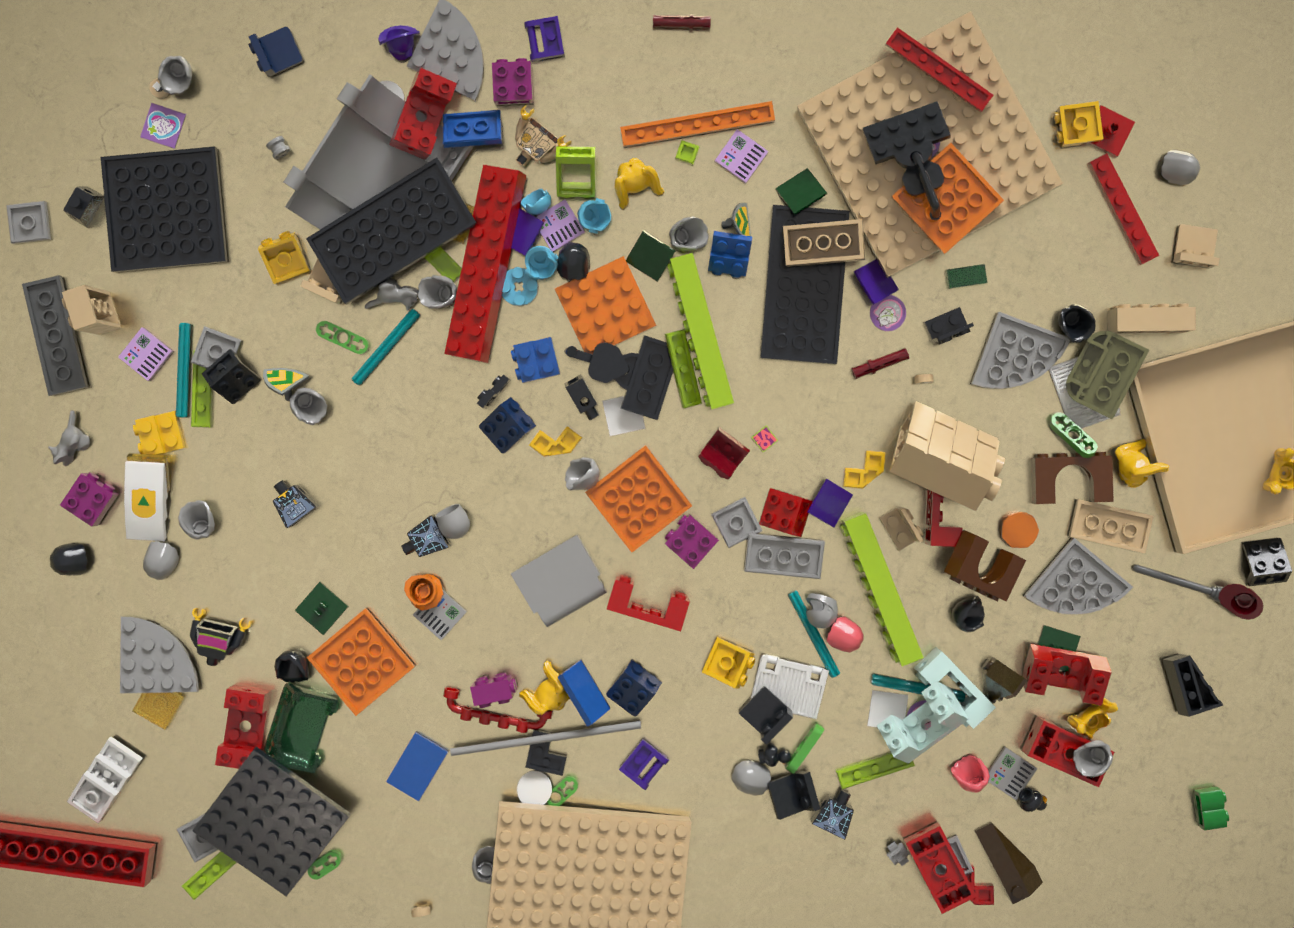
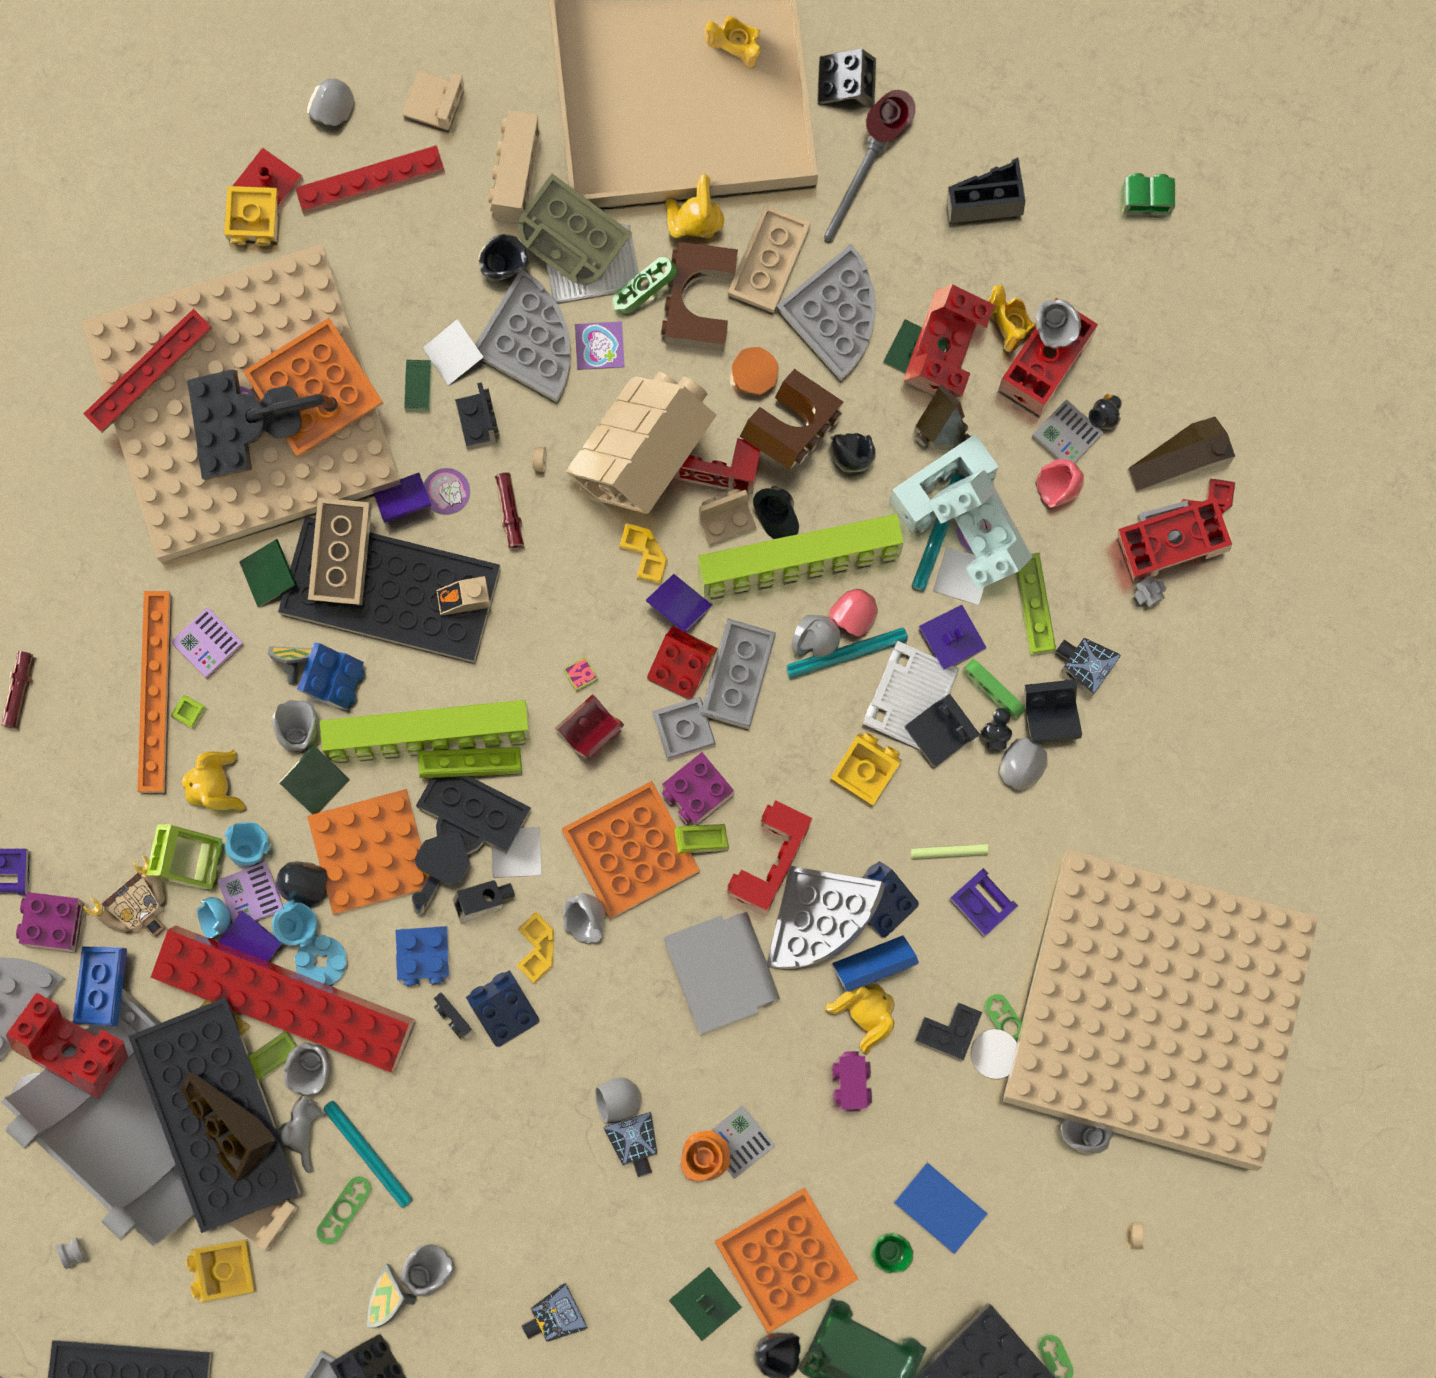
camera: 70 degrees left, 10 degrees down
red bar [443,687,553,733] -> none
light grey piece [450,721,641,756] -> none
none -> dark brown wedge [181,1072,275,1182]
none -> white sticker [423,319,483,385]
none -> tan slope [436,576,491,616]
none -> sticker [575,321,624,369]
none -> lime tile [674,824,729,854]
none -> black piece [753,485,799,539]
none -> plate [767,866,886,969]
none -> green hair [872,1233,914,1273]
none -> yellowish green bar [911,844,989,859]
none -> dark purple piece [919,605,987,670]

